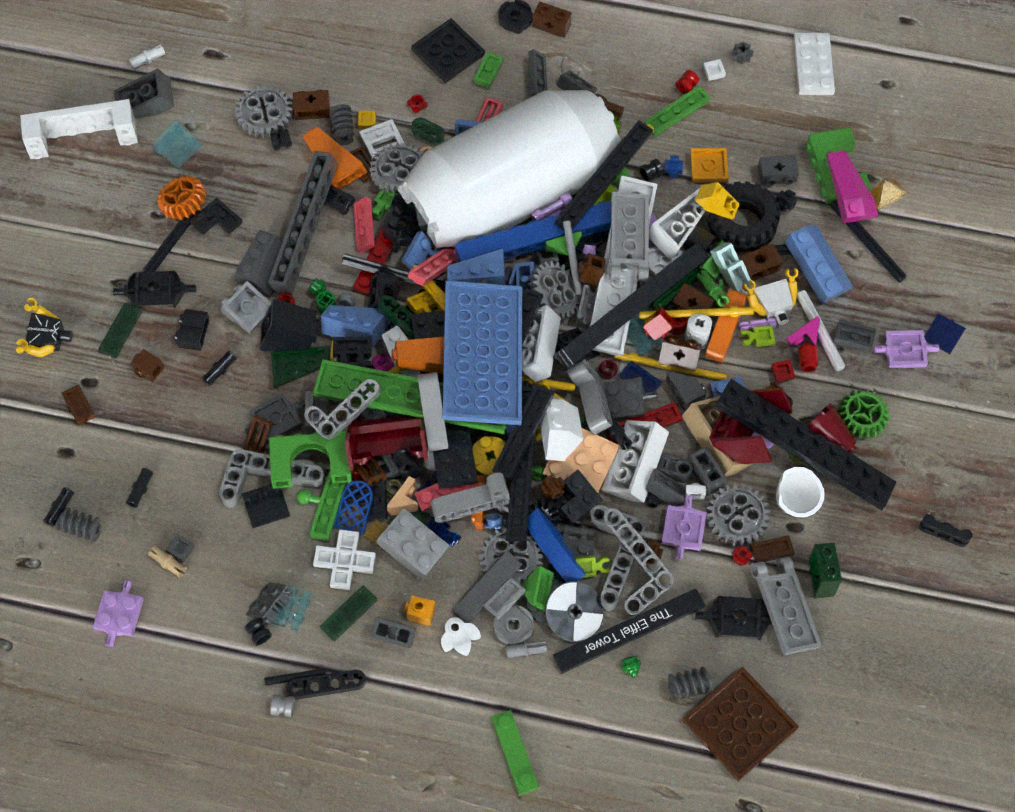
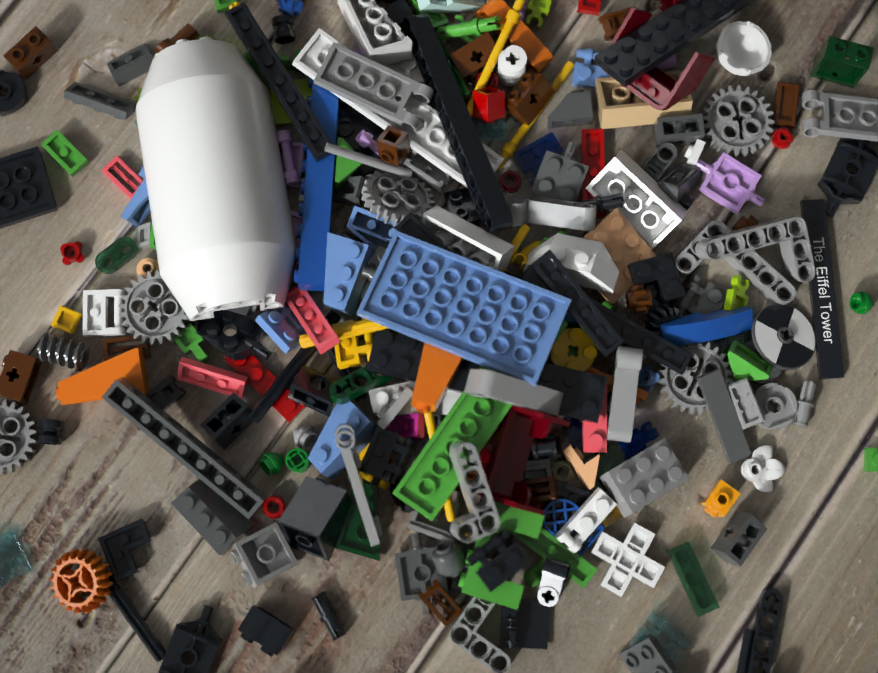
camera: 65 degrees left, 15 degrees up
none -> black brick [200,392,253,450]
none -> light grey hinge [335,423,383,546]
none -> light grey plate [376,384,414,430]
none -> dark grey head [432,540,466,578]
none -> black plate [466,529,529,592]
none -> piece [538,557,571,607]
none -> white plate [555,487,617,554]

